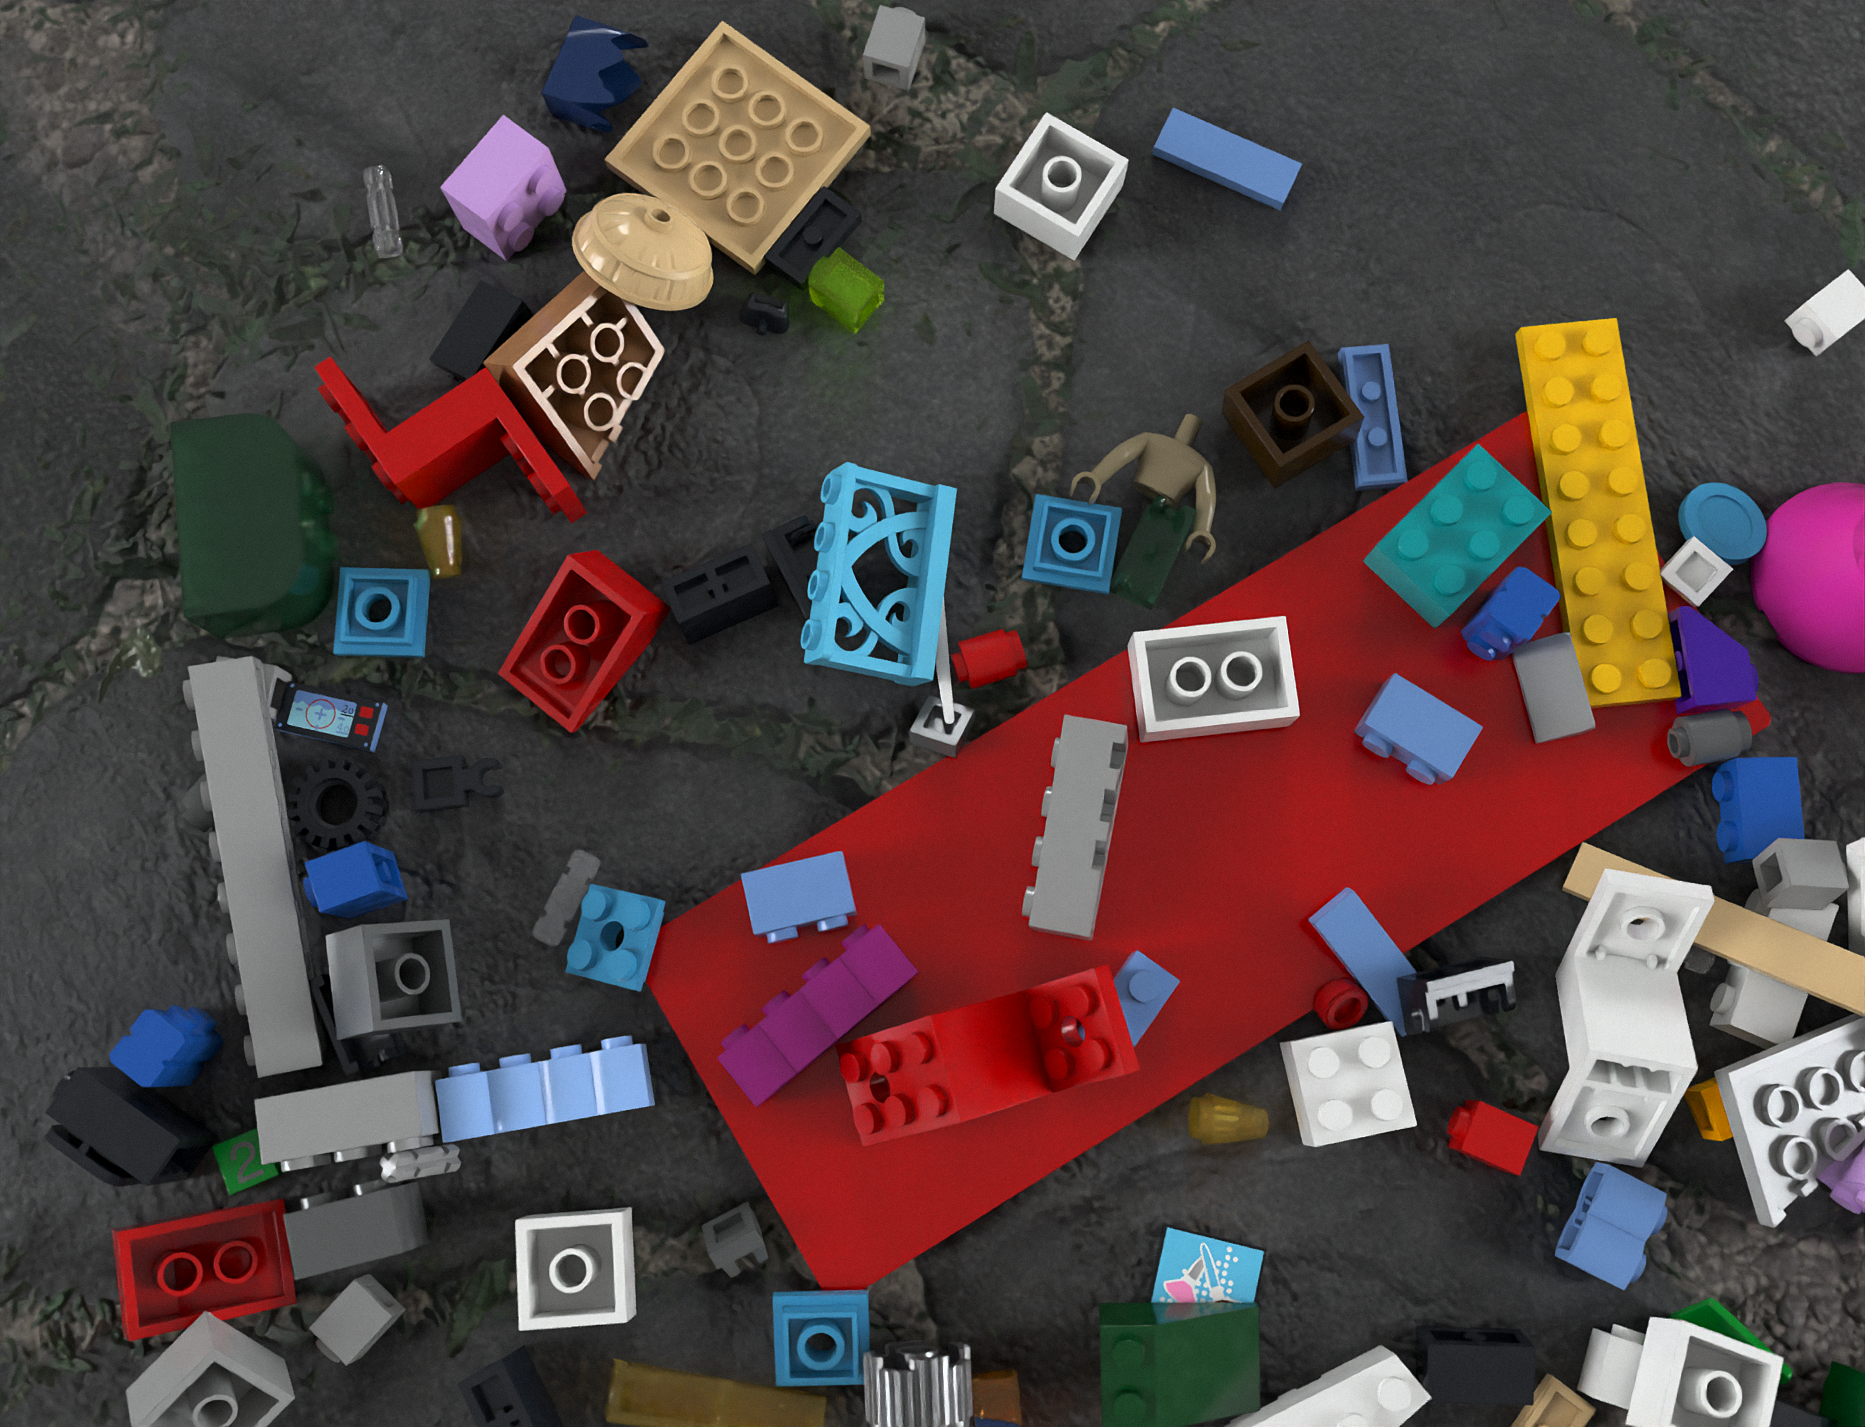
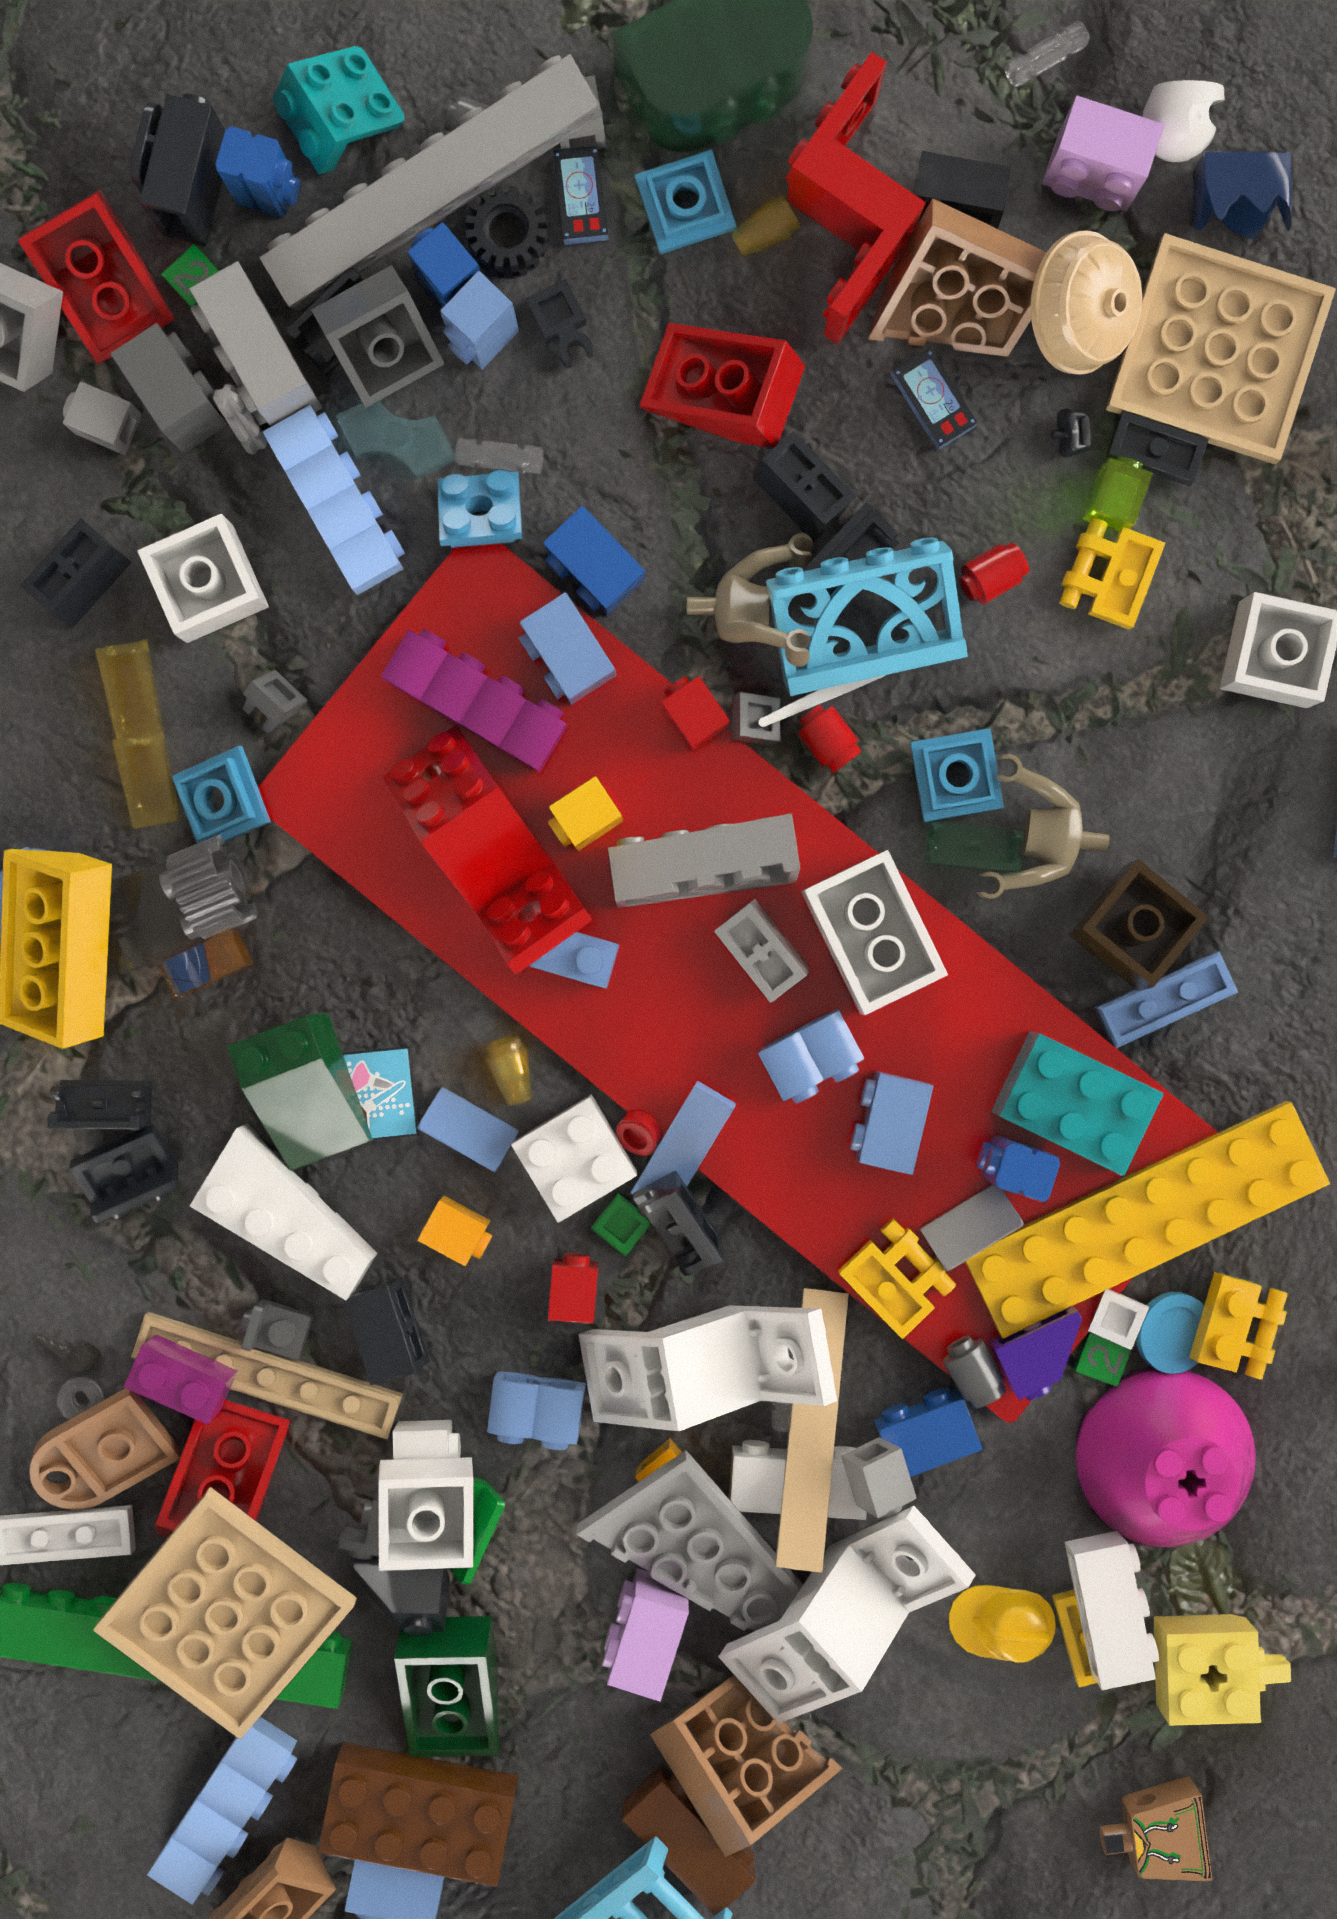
camera: 70 degrees right, 10 degrees up
none -> teal bracket [272,46,405,175]
none -> clear light blue tile [335,400,457,480]
none -> medium blue slope [417,1086,520,1172]
none -> light orange brick [417,1195,493,1266]
none -> medium blue brick [440,271,519,370]
none -> blue brick [543,505,646,616]
none -> yellow brick [547,776,624,851]
none -> green tile [590,1192,652,1256]
none -> red brick [661,676,730,751]
none -> dark tan piece [687,533,813,667]
none -> light grey hinge [714,899,811,1003]
none -> medium blue brick [757,1008,864,1104]
none -> yellow plate [838,1218,956,1339]
none -> tile [891,347,978,450]
none -> red brick [959,542,1029,605]
none -> yellow plate [1059,518,1165,630]
none -> green tile [1072,1331,1132,1387]
none -> white helmet [1142,80,1225,162]
none -> yellow plate [1189,1272,1288,1379]

